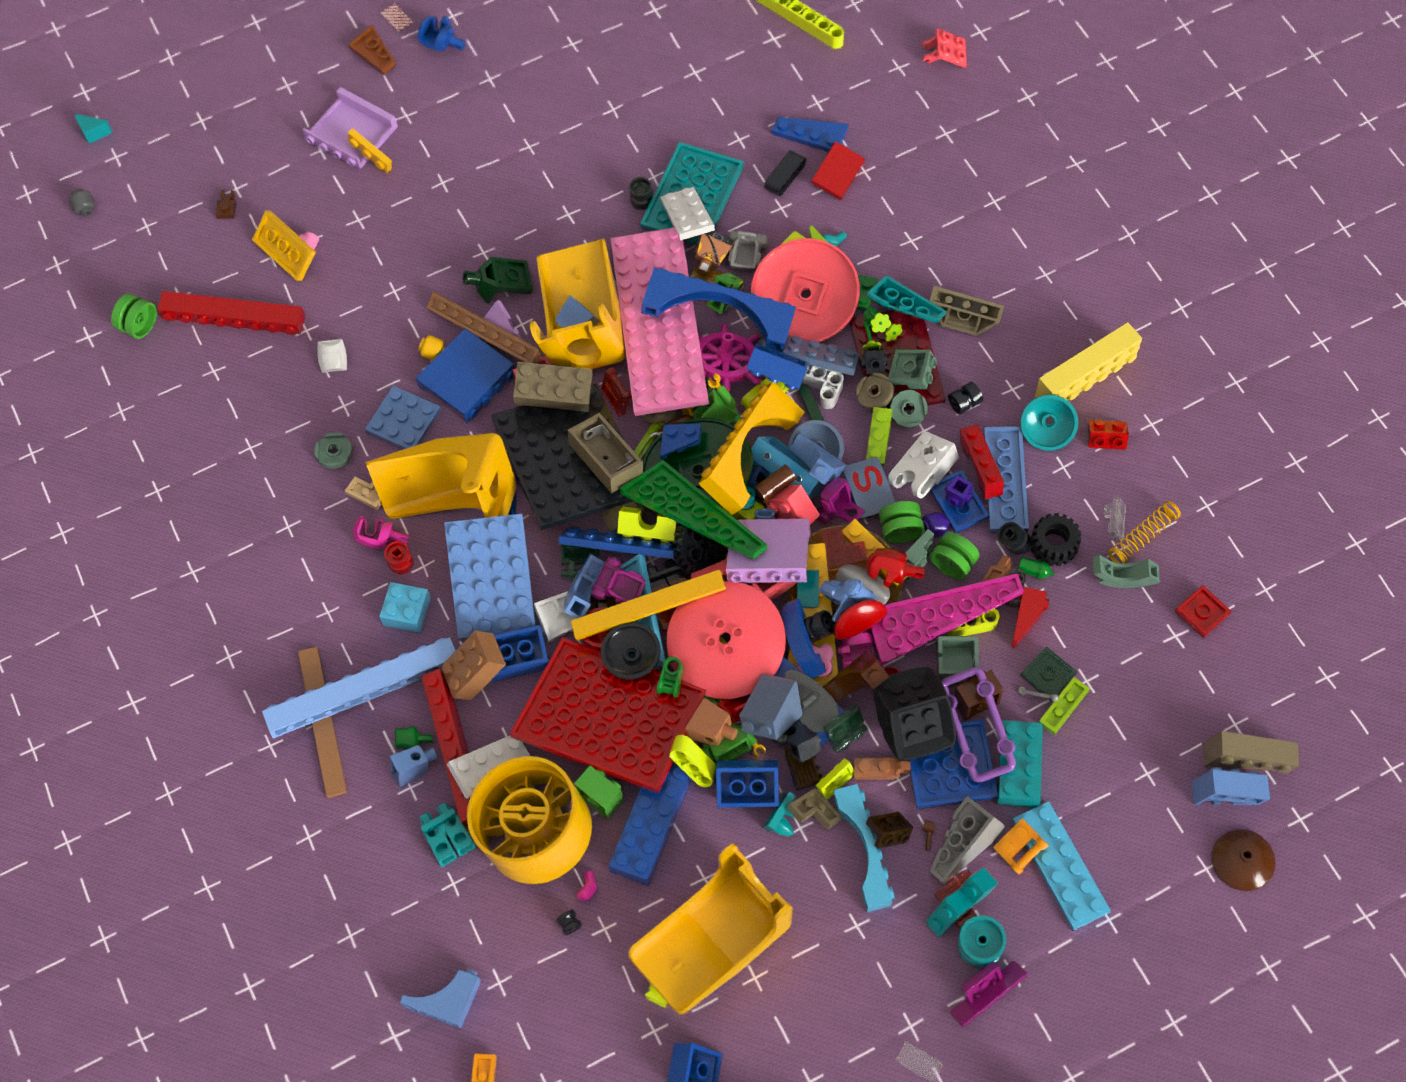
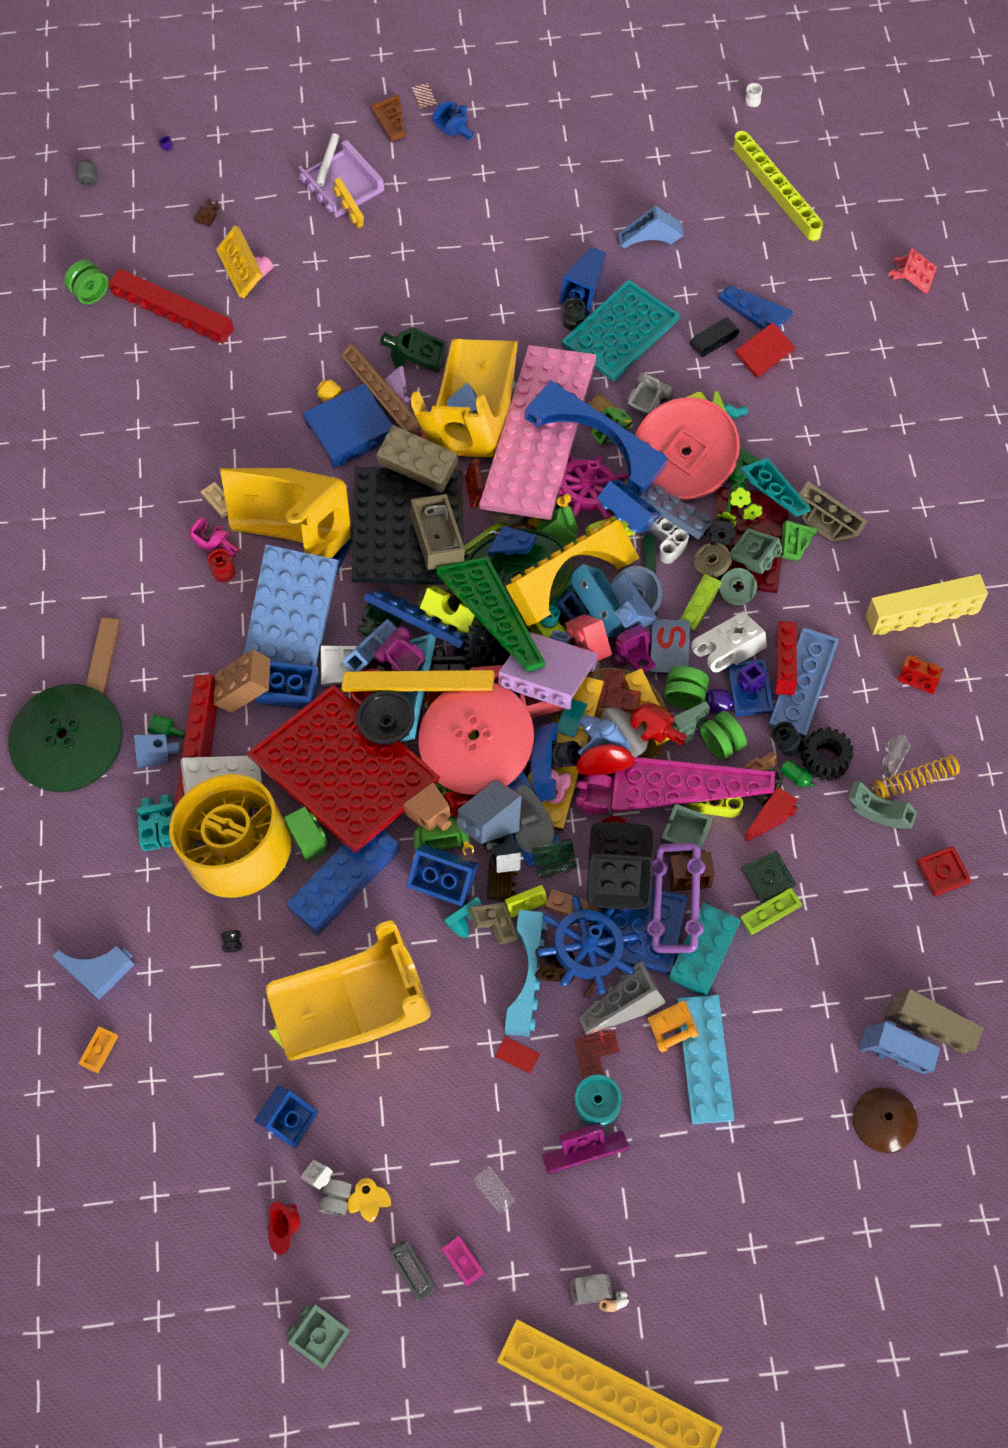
camera: 20 degrees right, 0 degrees up
teal slope [74,114,112,144] -> none
light blue brick [262,637,455,738] -> none
sand green plate [315,432,353,469] -> none
white piece [317,339,347,373] -> none
medium blue plate [365,386,441,449] -> none
medium azure brick [379,582,431,633] -> none
dark pink arm [577,871,597,901] -> none
green piece [657,657,684,698] -> none
white plate [660,187,715,240] -> none
neon yellow beam [670,735,716,787] -> none
nougat torso [694,231,734,274] -> none
reddish brown pin [754,464,796,502] -> none
reddish brown arch [823,648,889,703] -> none
teal arch [926,868,998,938] -> none
black wheel [948,381,983,415] -> none
light grey hinge [1018,687,1058,702] -> none
teal dish [1021,394,1078,451] -> none
none -> dark green dish [8,684,123,792]
none -> dark purple hinge [159,136,173,151]
none -> white piece [316,133,339,187]
none -> red sticker [495,1036,540,1074]
none -> blue piece [537,896,639,994]
none -> blue slope [559,246,606,316]
none -> medium blue arch [618,206,684,249]
none -> bright green wing [780,521,817,561]

